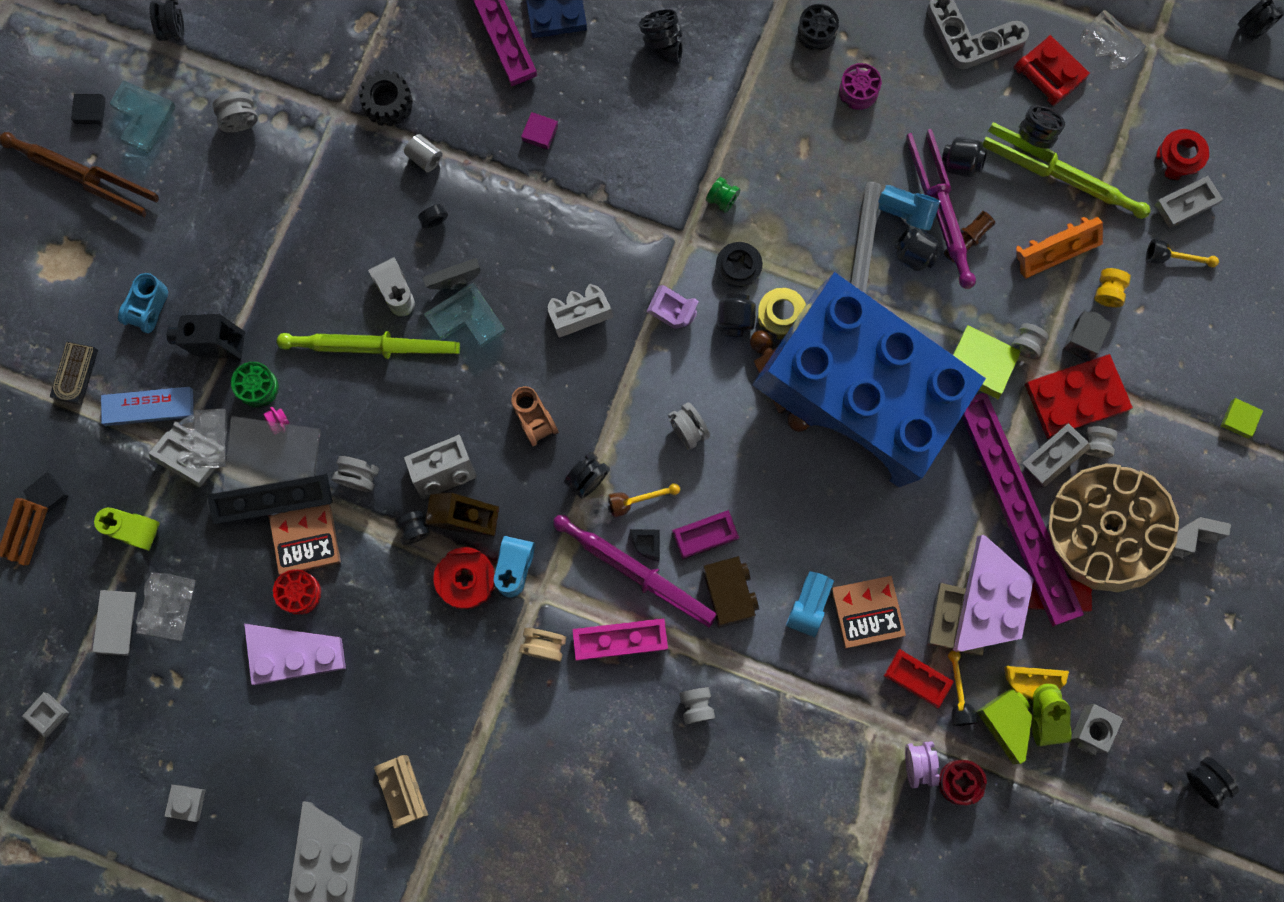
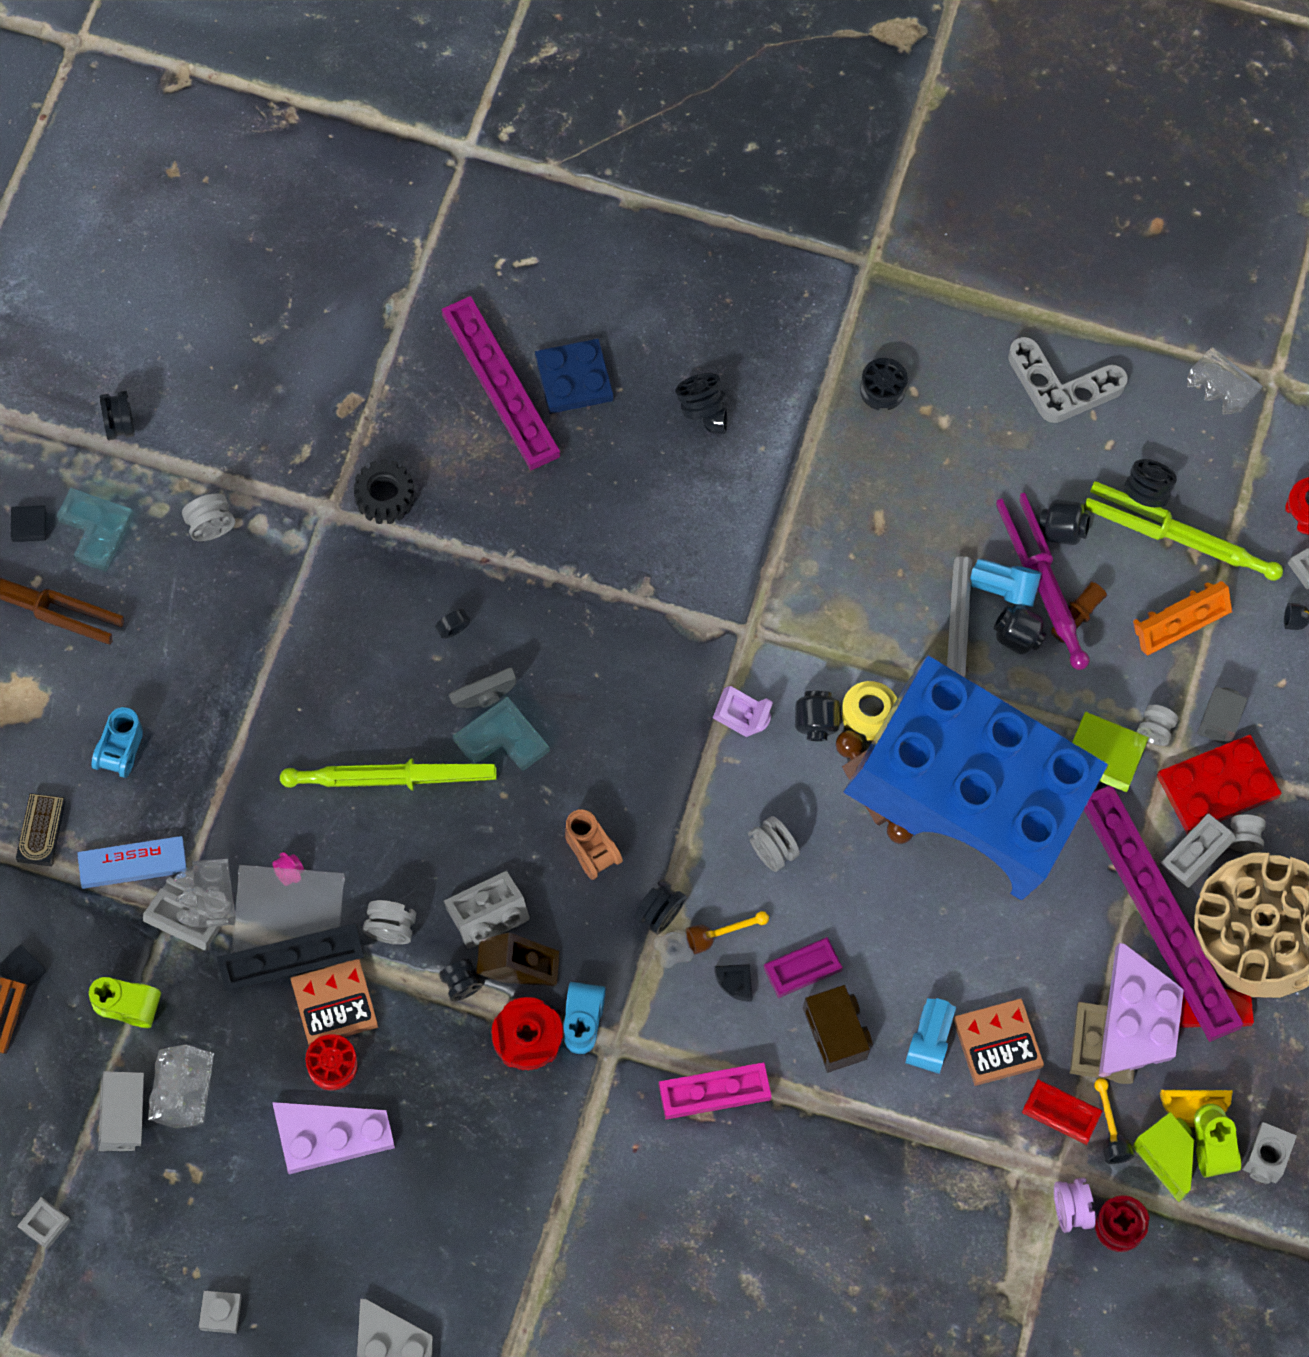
camera: 10 degrees left, 10 degrees down
black torso [166,314,245,359] -> none
green wheel [231,362,279,408] -> none
light grey piece [368,257,415,317] -> none
tan hinge [374,755,428,828] -> none
light grey gear [404,134,443,172] -> none
tan wheel [519,628,567,662] -> none
magenta tile [521,112,558,150] -> none
light grey plate [548,284,613,338] -> none
magenta piece [553,515,717,628] -> none
light grey wheel [679,687,715,724] -> none
green wheel [706,176,741,213] -> none
black gear [716,242,763,288] -> none
magenta wheel [839,63,882,110] -> none
red plate [1013,35,1090,107] -> none
yellow wheel [1094,268,1131,307] -> none

